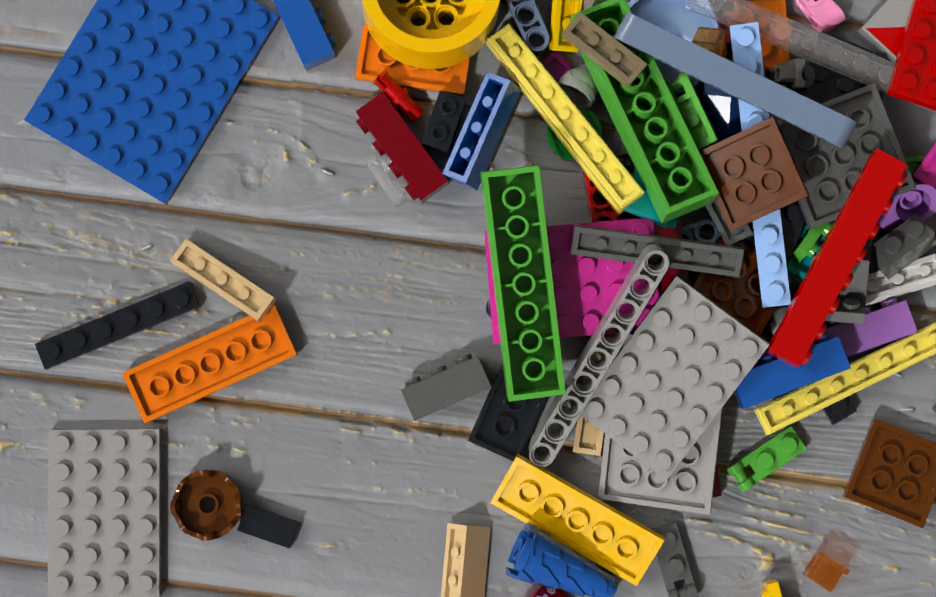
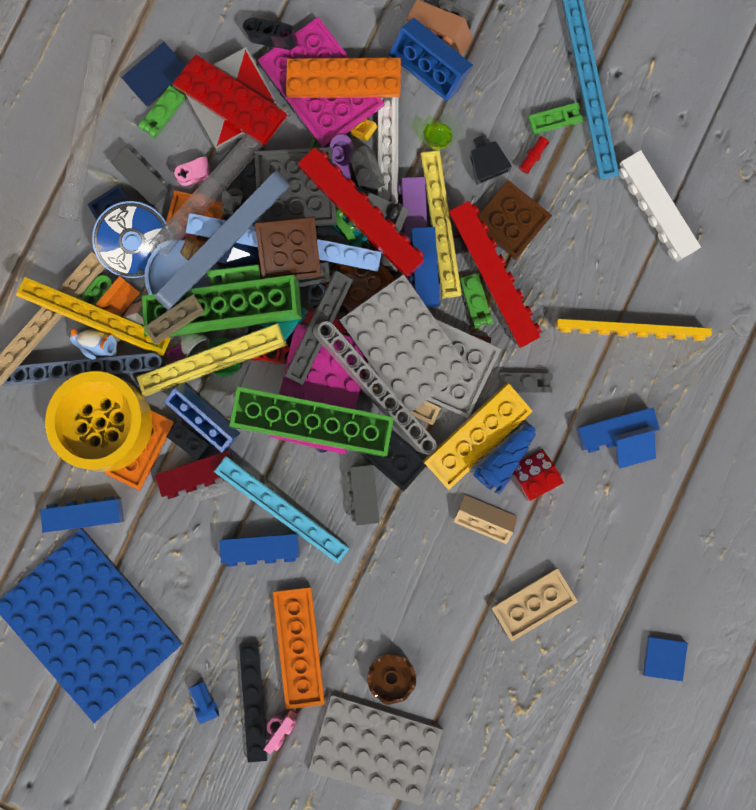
camera: 80 degrees left, 0 degrees up
tan plate [170,239,276,323] -> none
black tile [237,504,300,549] -> none
red pin [373,70,424,122] -> none
clear orange panel [802,550,850,592] -> none
none -> blue piece [188,681,219,724]
none -> medium azure tile [214,456,350,564]
none -> blue brick [219,533,300,567]
none -> bright pink plate [264,709,297,754]
none -> red brick [449,201,542,348]

